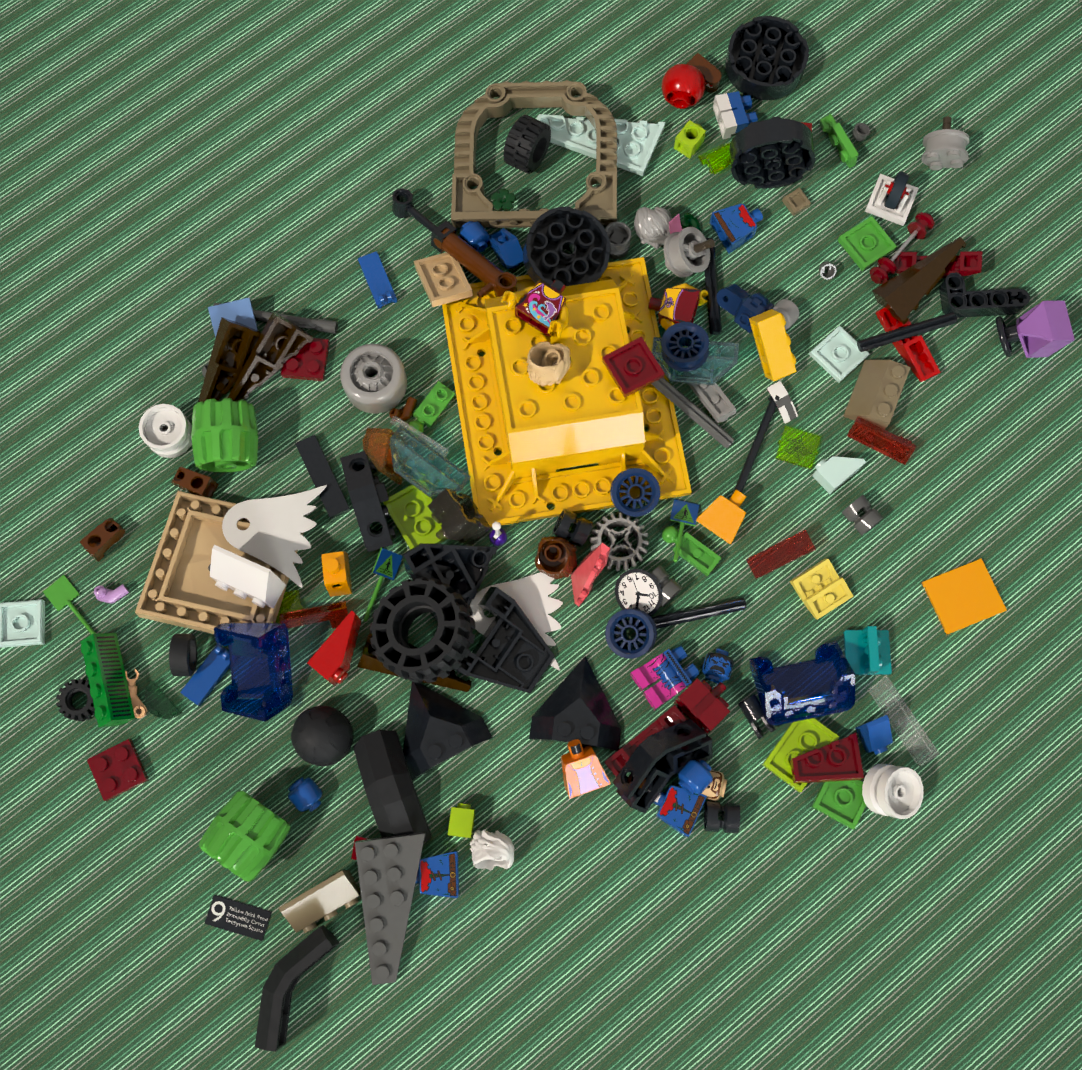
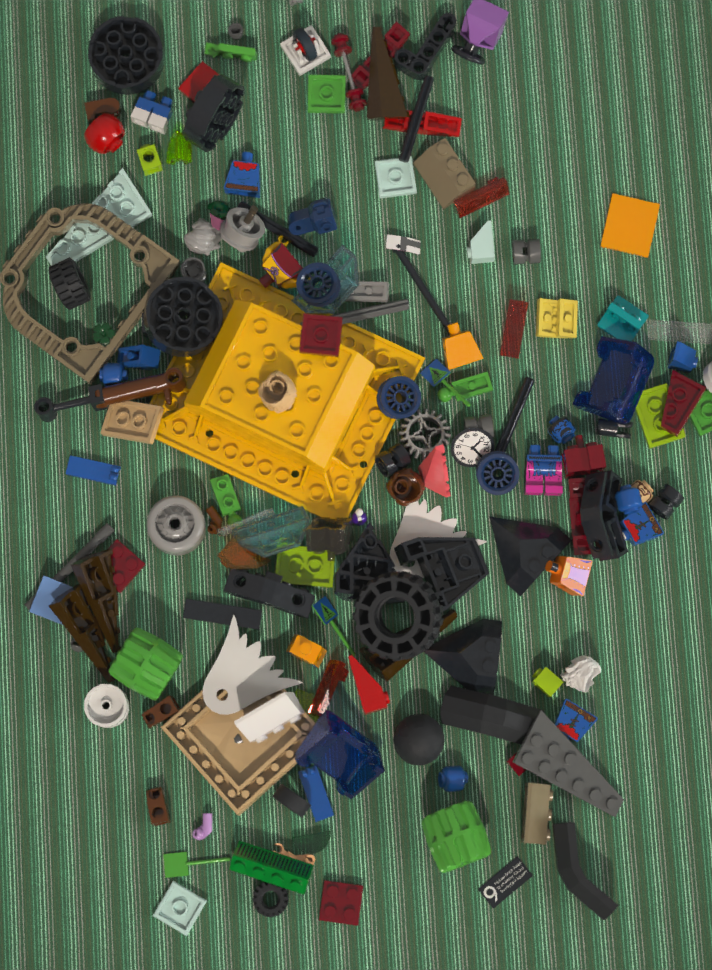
camera: 55 degrees left, 5 degrees up
torso [500,280,569,338] -> none
yellow brick [749,309,796,381] -> none
light grey head [772,299,799,330] -> none
clear neon green piece [775,426,821,470] -> none
dark tan tile [782,188,811,216] -> none
dark grey hinge [819,261,837,279] -> none

